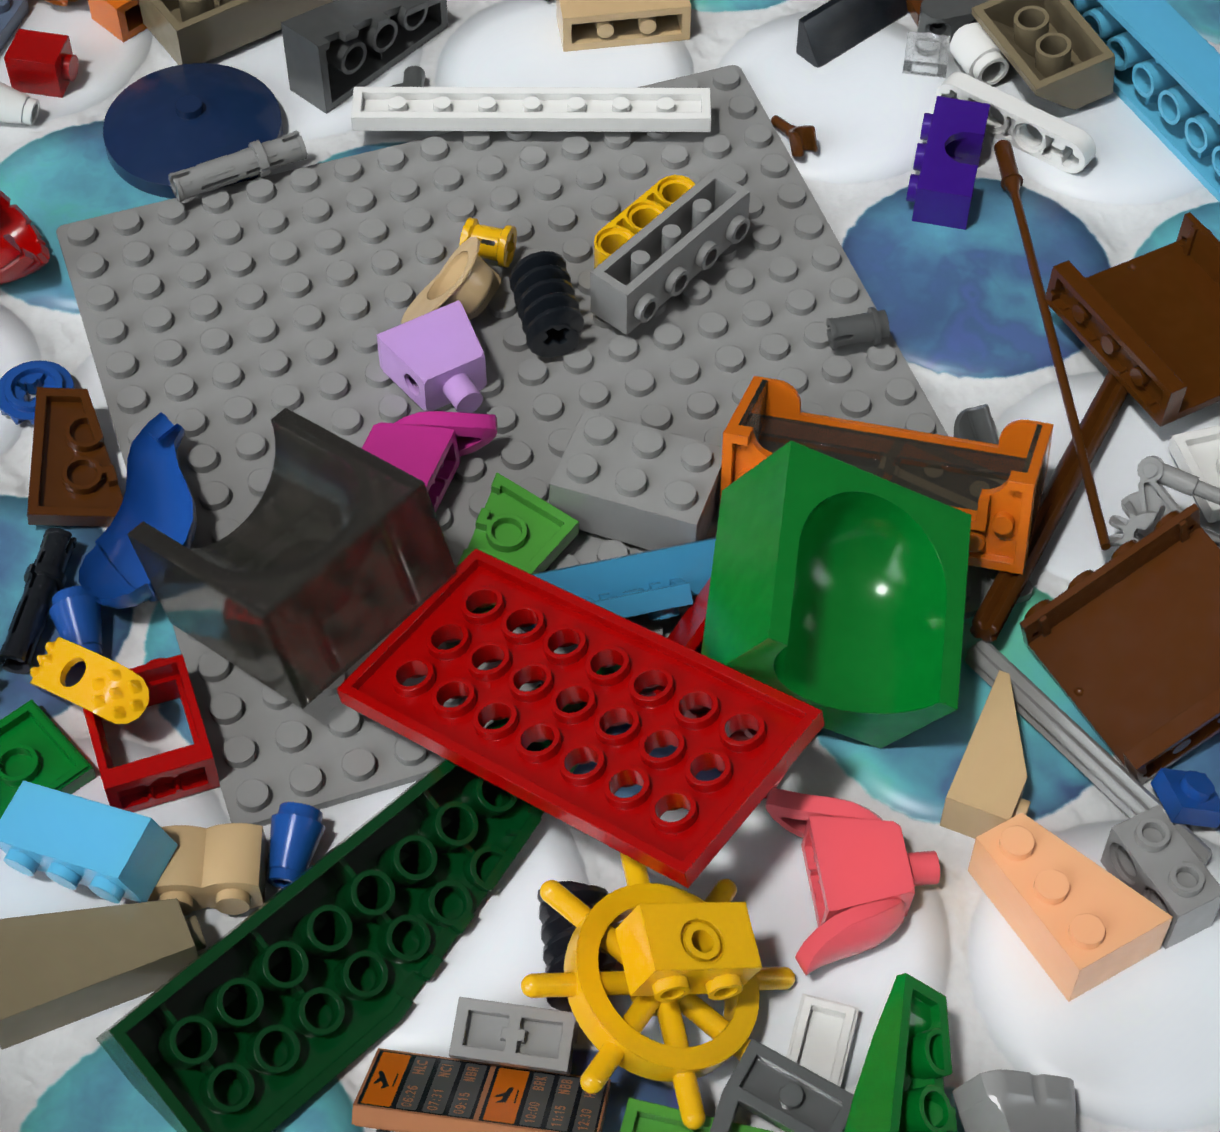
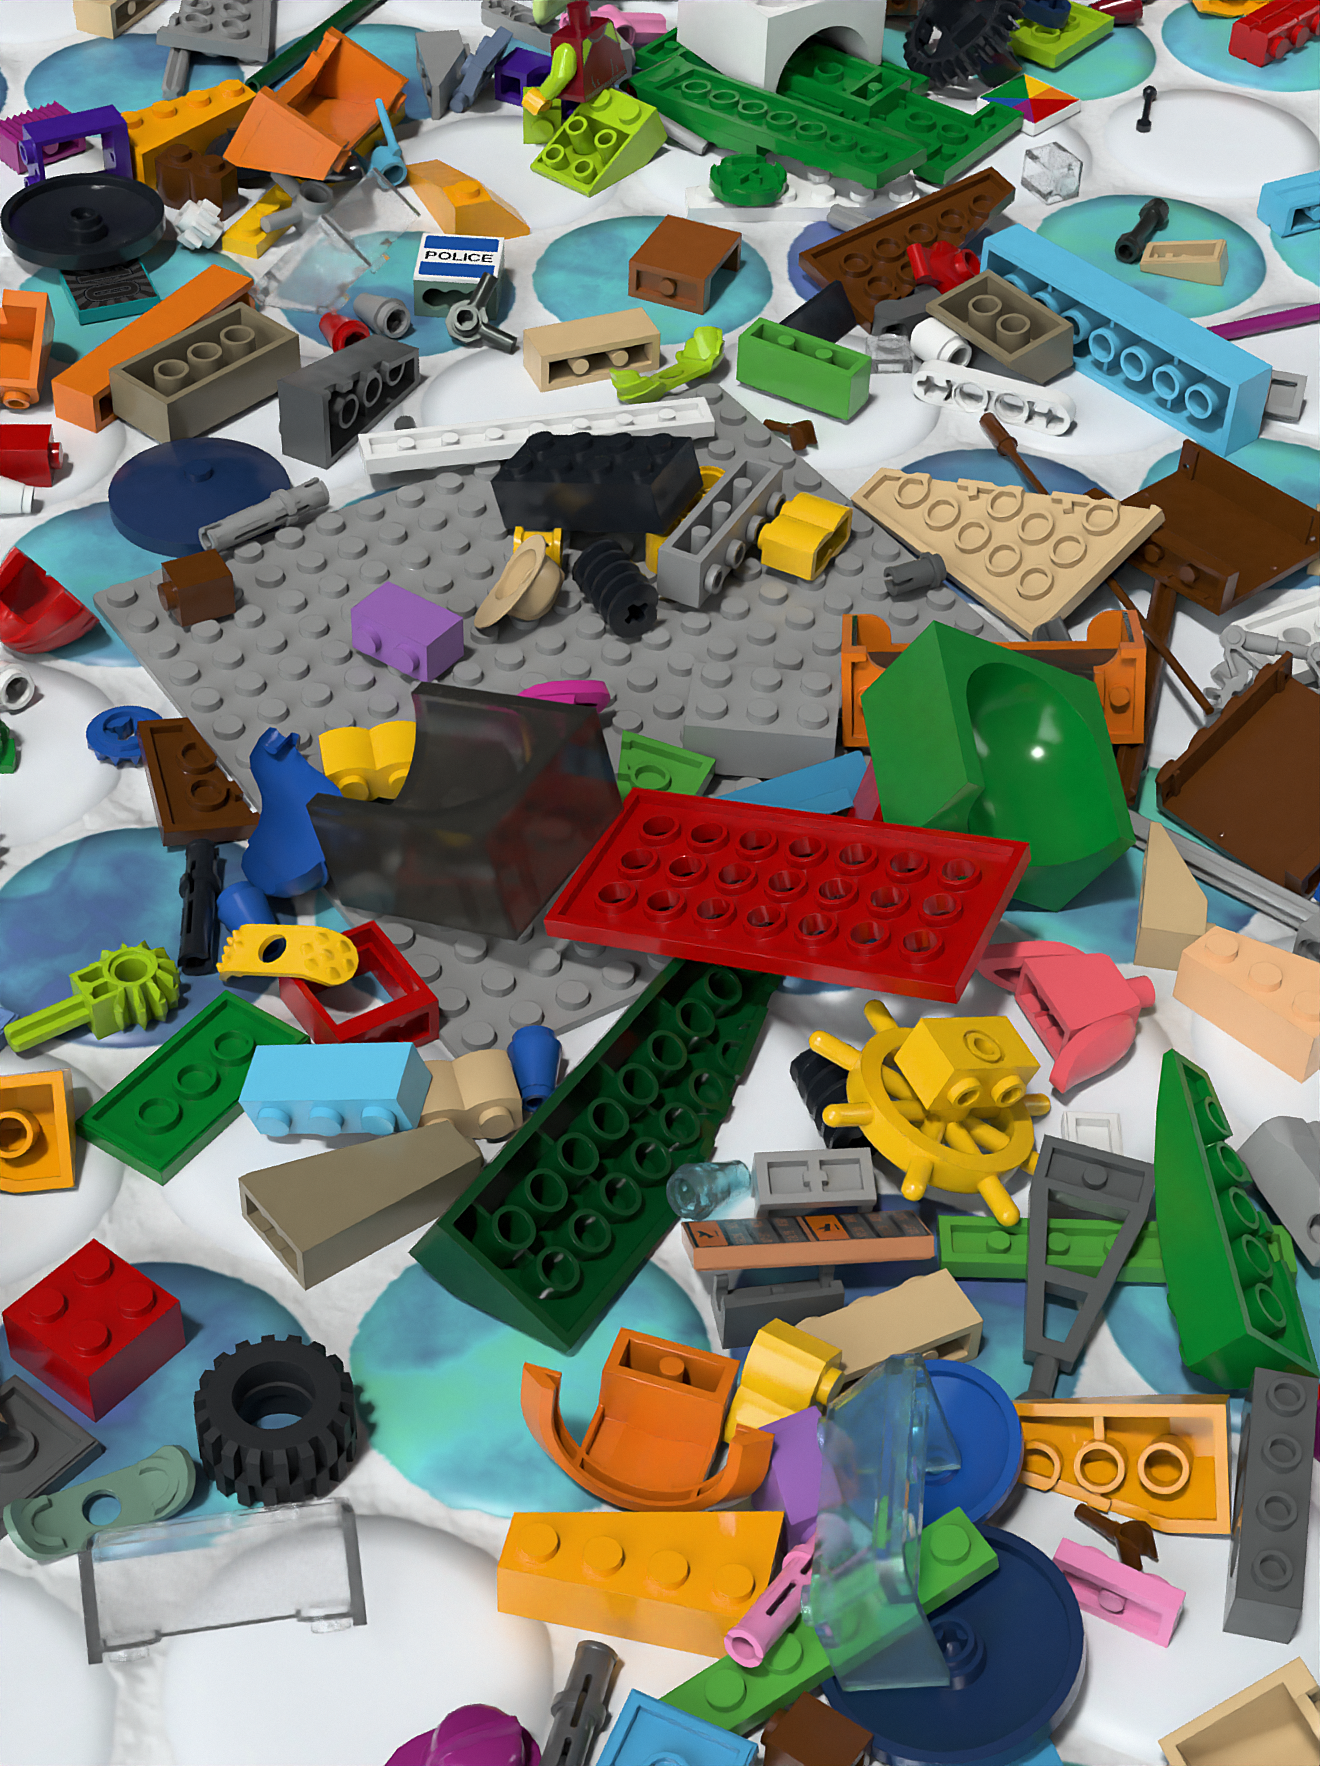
camera: 15 degrees left, 10 degrees down
lavender torso [377,300,487,413] -> none
dark purple arch [906,96,990,230] -> none
none -> reddish brown brick [157,548,236,627]
none -> yellow brick [319,721,430,806]
none -> medium lavender brick [351,581,464,684]
none -> black brick [490,431,704,534]
none -> lime piece [609,326,725,405]
none -> clear light blue cone [666,1160,751,1221]
none -> bright green brick [736,317,872,421]
none -> yellow brick [758,492,853,581]
none -> tan wing [850,467,1166,641]

